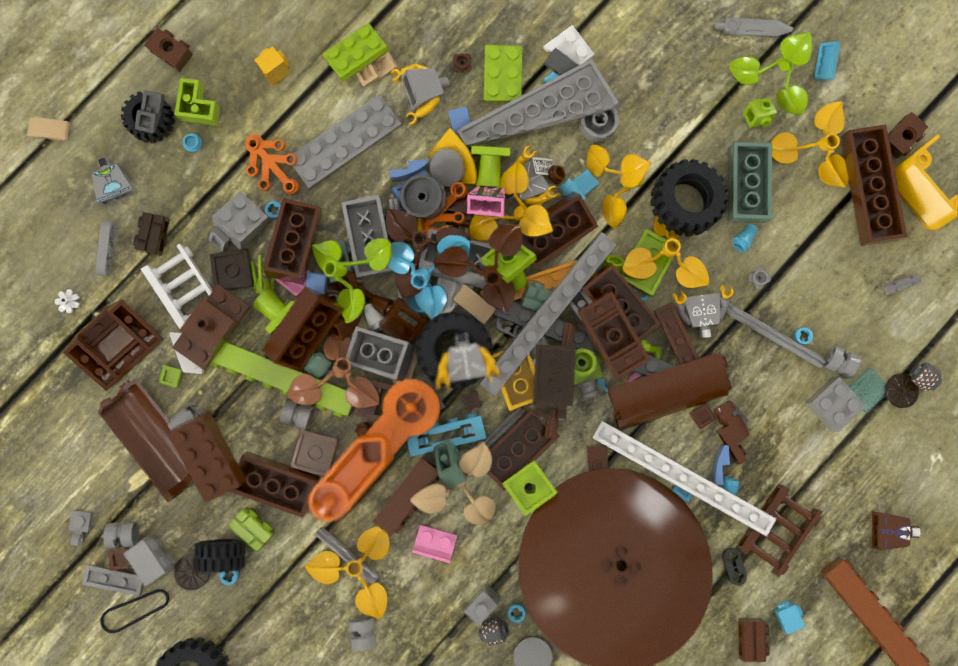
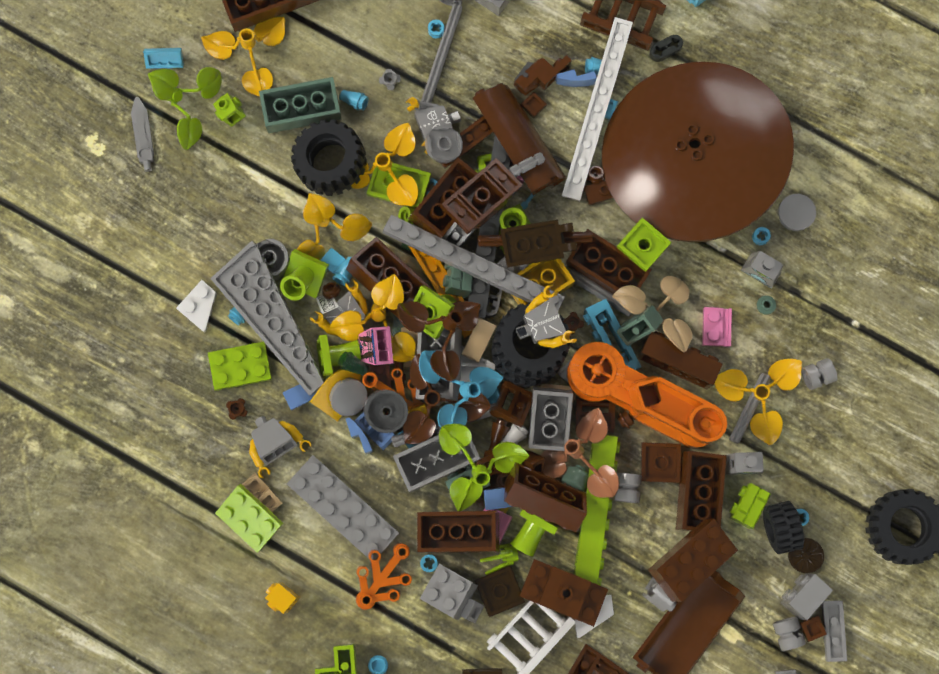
camera: 105 degrees left, 5 degrees down
black piece [100,589,169,634] -> none
lime tile [159,365,183,388] -> none
dark grey head [479,617,509,646] -> none
dark grey slope [544,48,579,76] -> none
light grey wheel [578,380,600,399] -> none
reddish brown brick [738,618,770,662] -> none
none -> lime plant [280,249,329,300]
none -> clear green cone [338,352,368,376]
none -> light grey tile [425,125,463,163]
none -> light grey axle [509,152,545,177]
none -> reddish brown plate [587,166,605,184]
none -> light grey torso [725,452,764,475]
none -> sand green plate [757,296,776,315]

